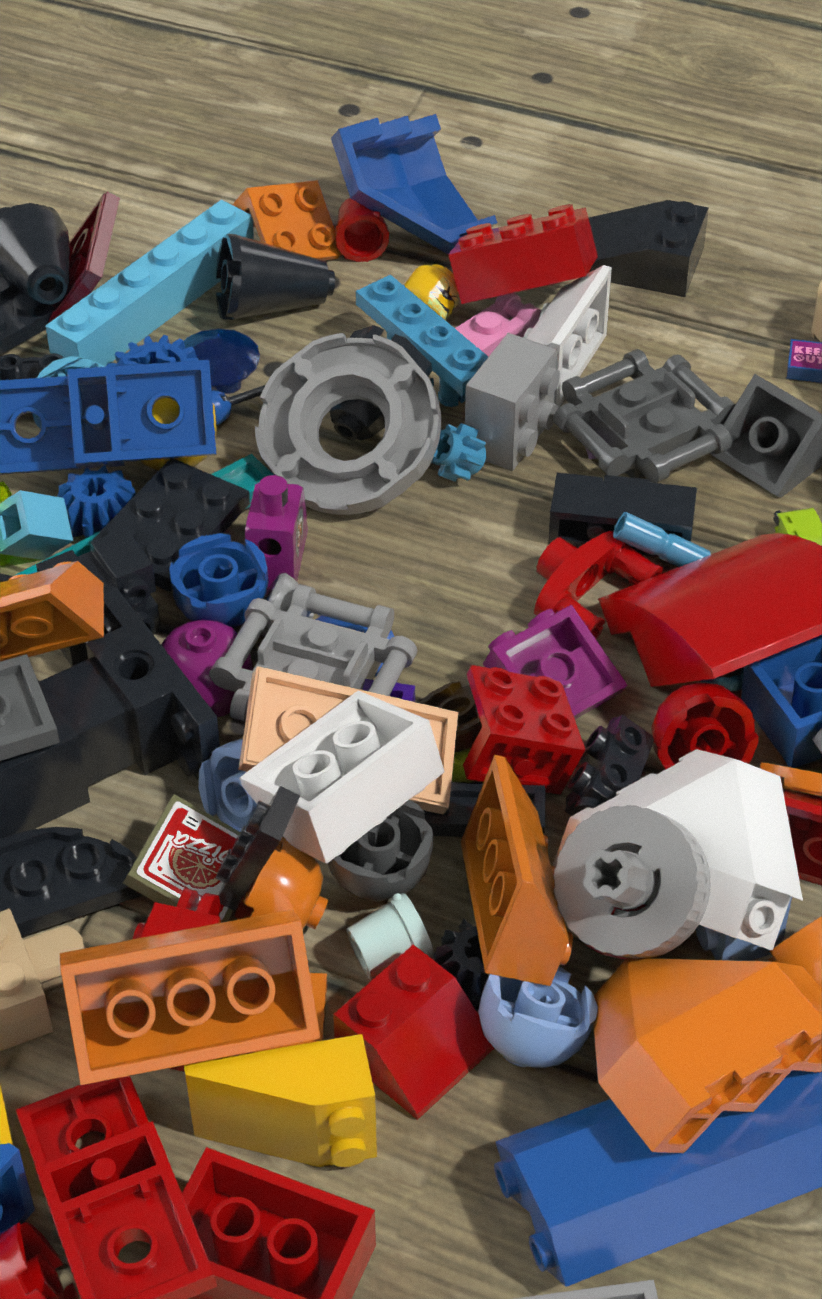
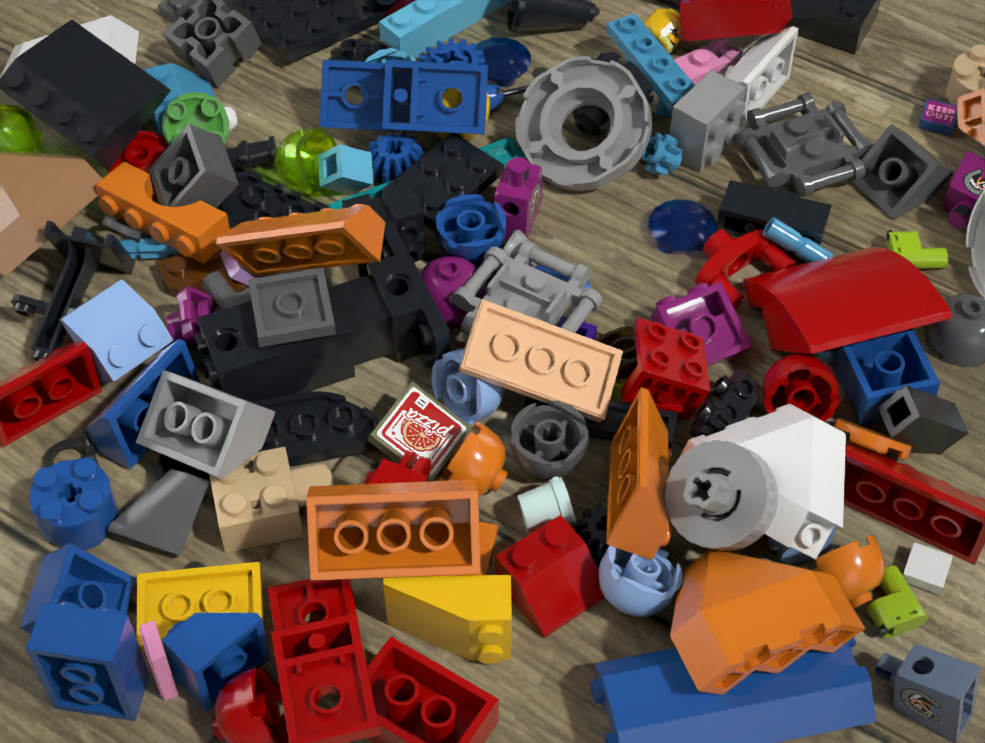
camera: 10 degrees right, 5 degrees up
black plate [215,786,300,911] -> none
white slope [239,690,445,864] -> none
none -> clear blue dish [648,199,717,254]

